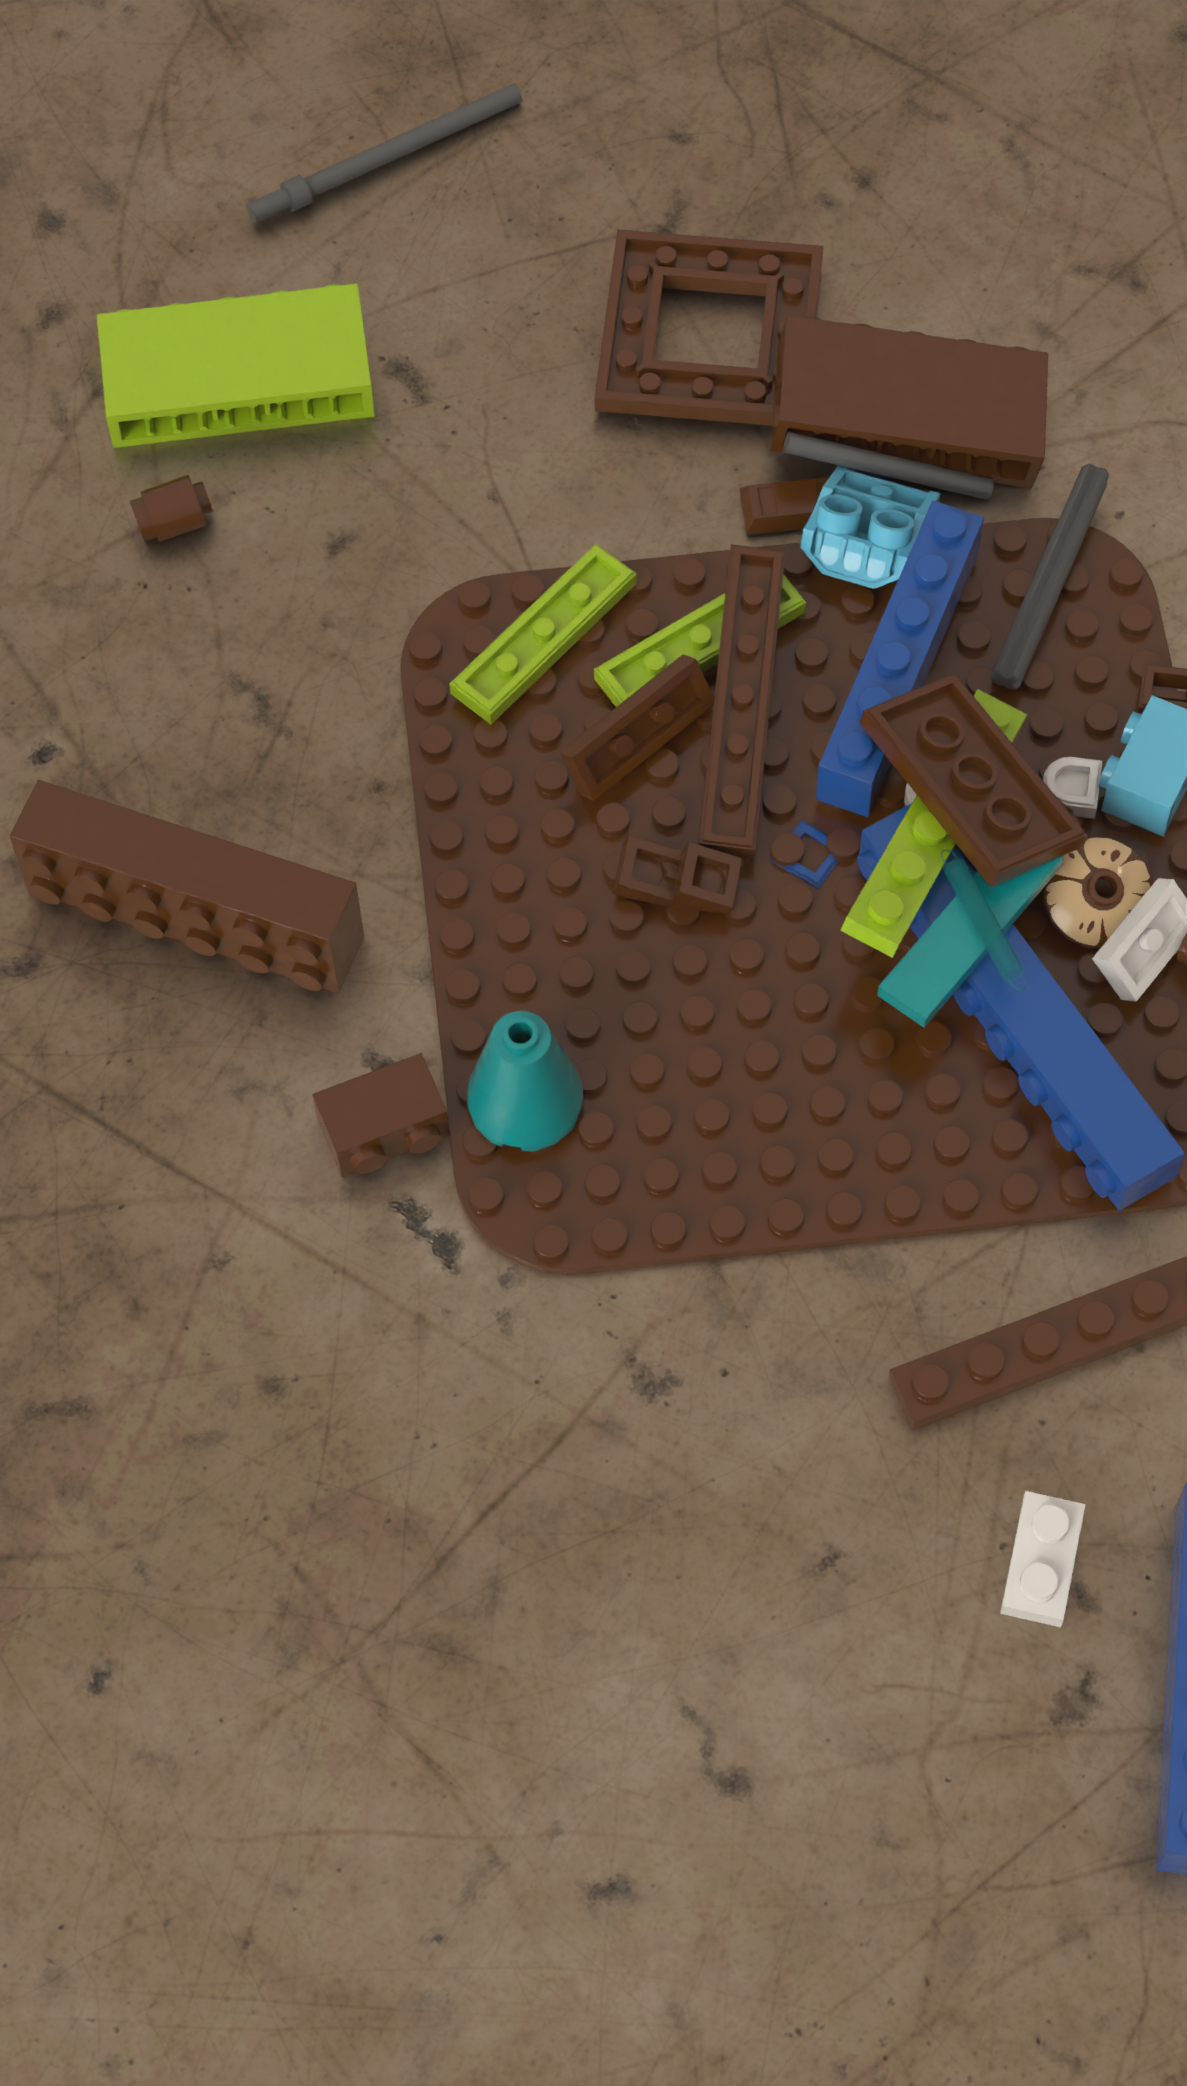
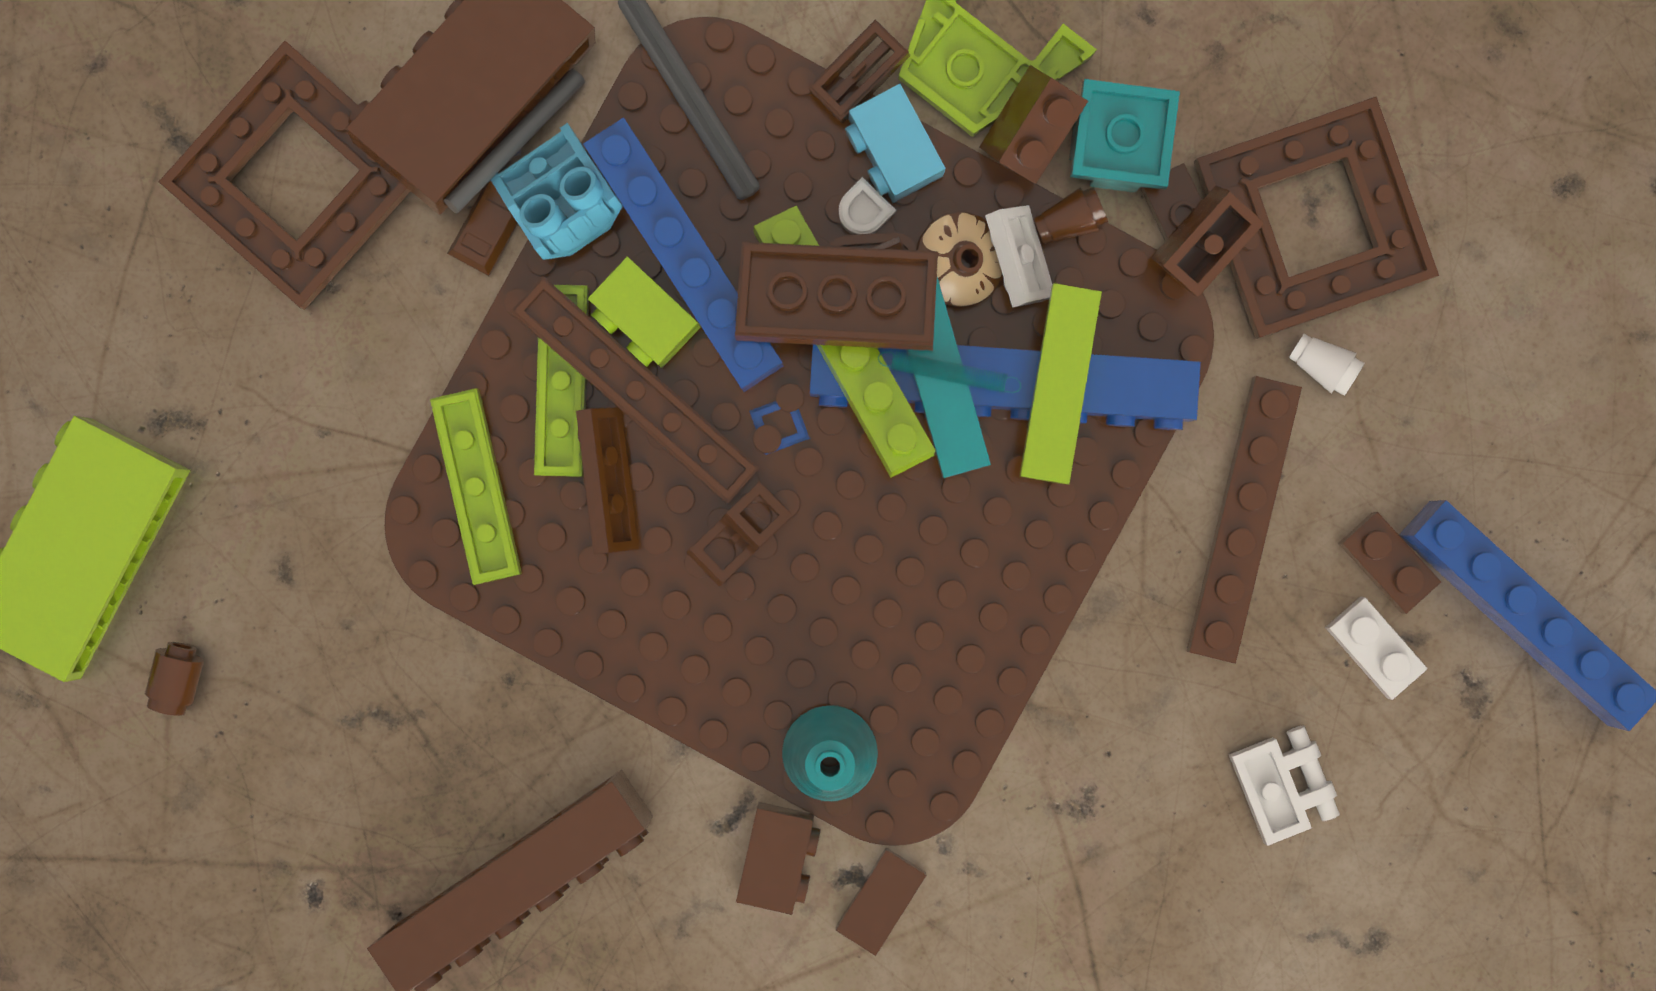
camera: 55 degrees left, 25 degrees up
none -> lime brick [588,256,701,368]
none -> reddish brown tile [836,848,927,956]
none -> lime tile [1019,283,1102,485]
none -> white plate [1229,725,1340,846]
none -> reddish brown plate [1338,512,1441,614]

